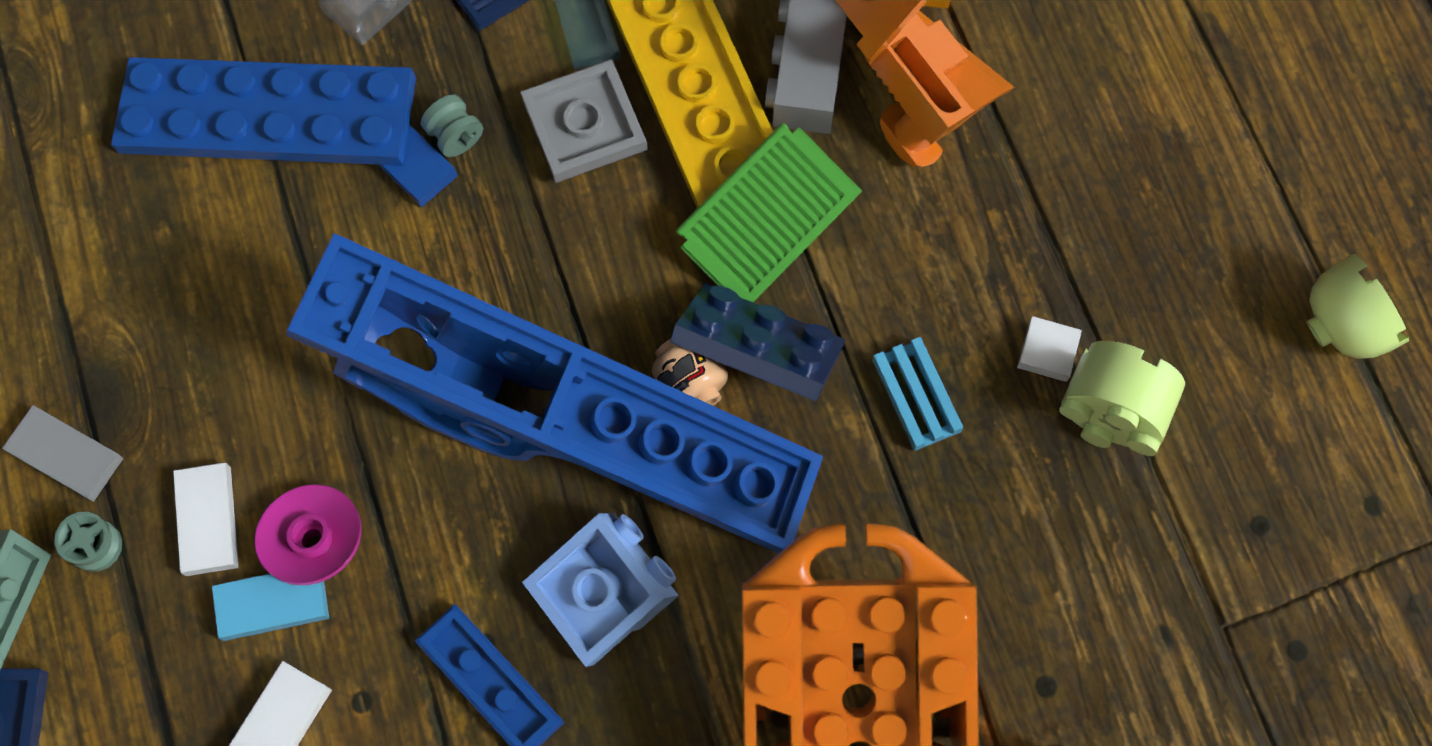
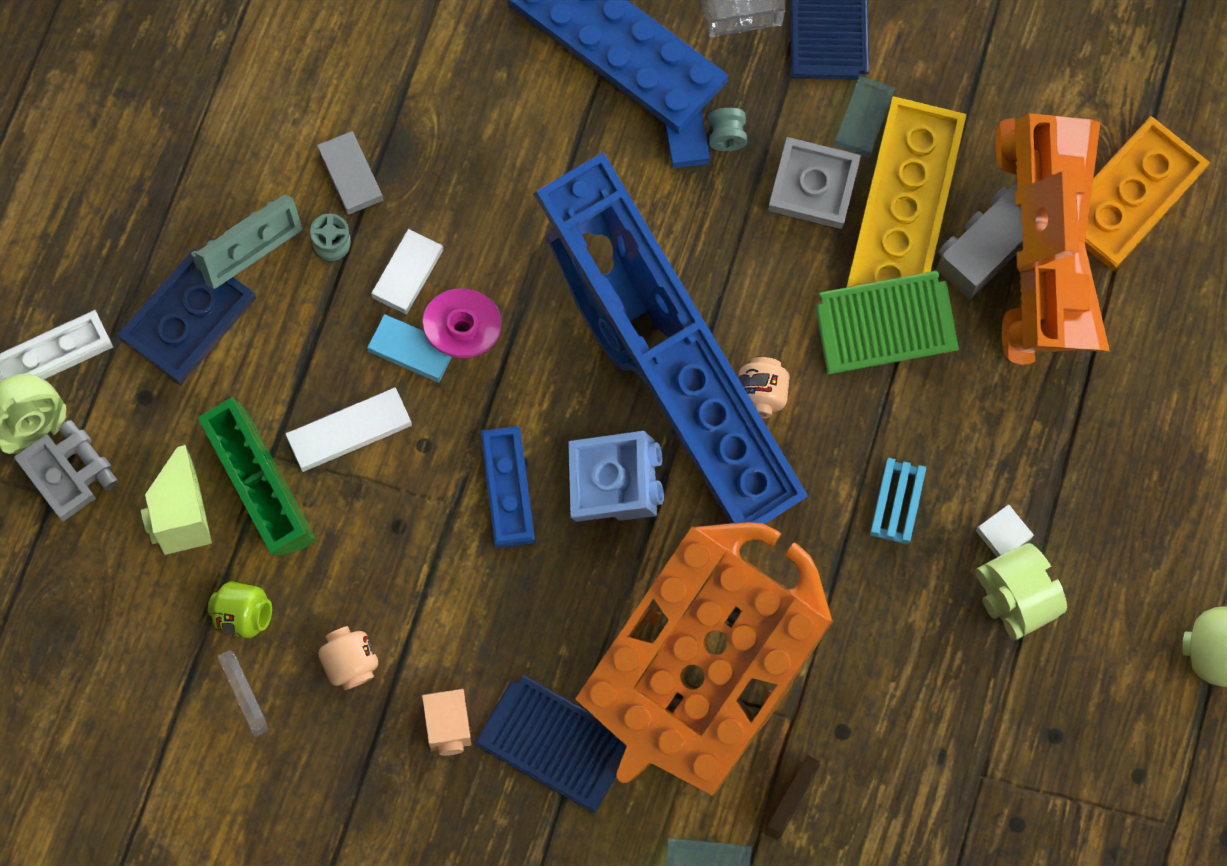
camera: 30 degrees right, 0 degrees up
dark blue plate [670,284,846,402] -> none

